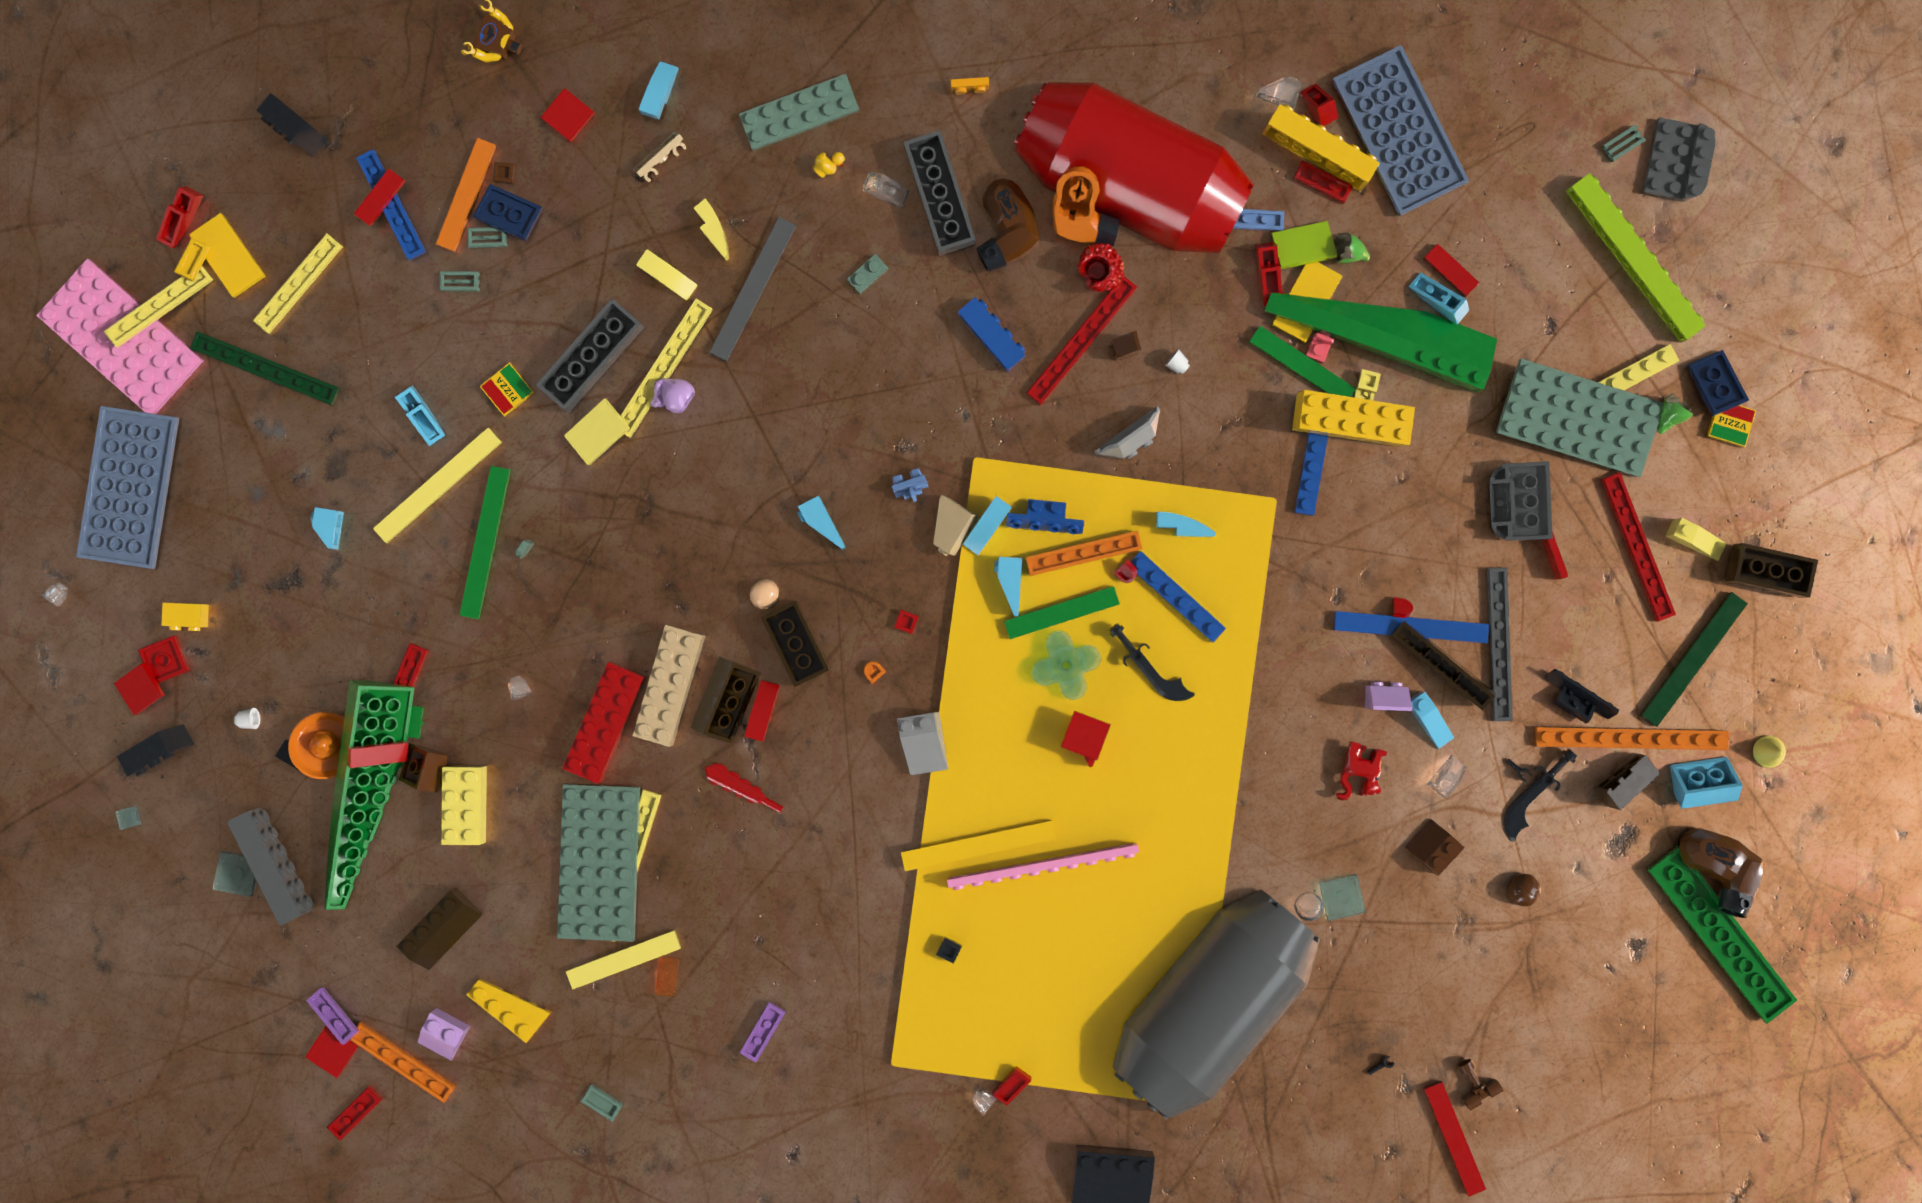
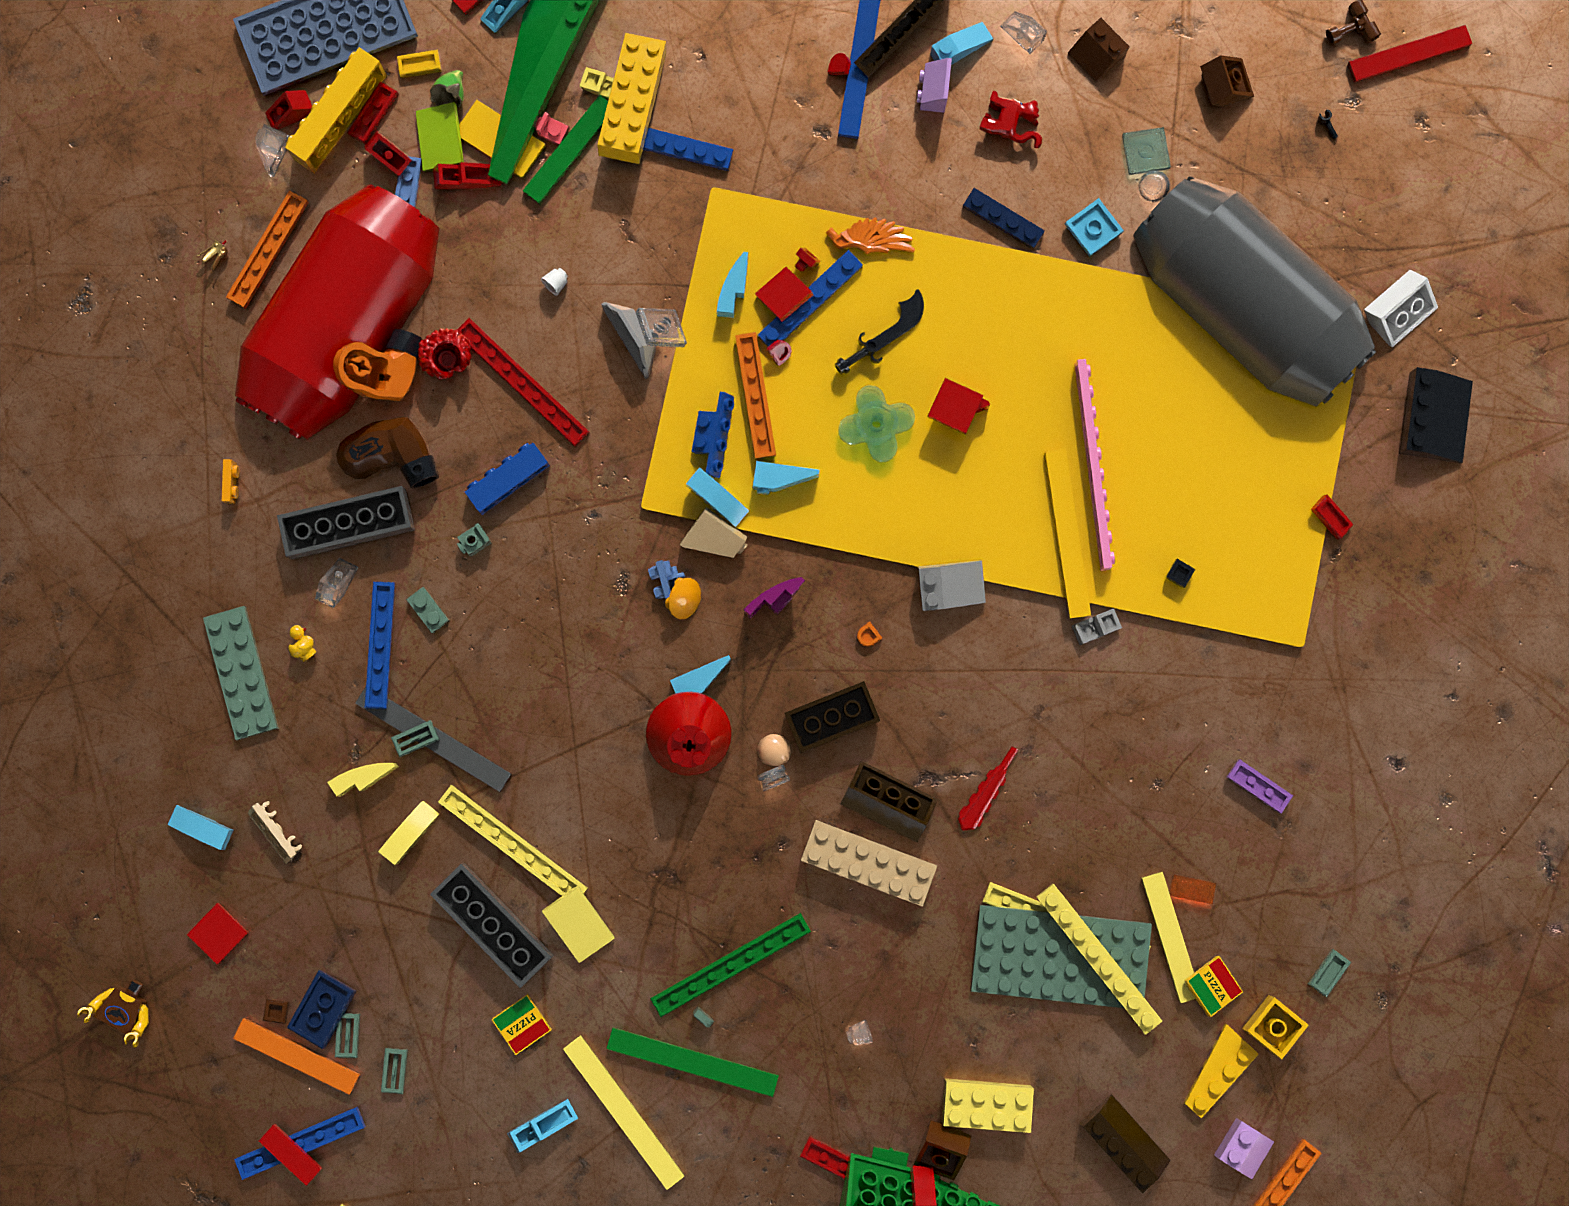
camera: 90 degrees left, 5 degrees down
red brick [562,662,647,784] -> none
lavender piece [650,378,695,413] -> none
red slope [744,680,780,742] -> none
red tile [894,610,919,634] -> none
clear hat [972,1090,997,1115] -> none
green tile [1004,586,1120,639] -> none
reddish brown slope [1109,331,1141,361] -> none
none -> pearl gold piece [197,240,228,270]
none -> orange plate [226,190,309,309]
none -> red slope [364,131,412,176]
none -> blue tile [365,582,395,709]
none -> sand green tile [391,720,440,757]
none -> yellow tile [397,49,442,78]
none -> sand green brick [457,523,492,557]
none -> clear tile [636,308,687,347]
none -> red cone [646,692,731,776]
none -> green tile [650,913,811,1017]
none -> light orange dish [665,578,701,619]
none -> magenta slope [744,577,805,619]
none -> red tile [755,267,813,322]
none -> clear wheel [757,765,790,792]
none -> red tile [795,248,821,272]
none -> orange animal [826,217,915,255]
none -> dark blue plate [963,188,1045,250]
none -> light yellow plate [1036,884,1162,1035]
none -> medium azure plate [1065,198,1124,257]
none -> light grey slope [1072,609,1122,645]
none -> tile [1184,956,1243,1017]
none -> reddish brown slope [1200,55,1254,106]
none -> yellow brick [1242,995,1309,1059]
none -> white slope [1364,270,1438,347]

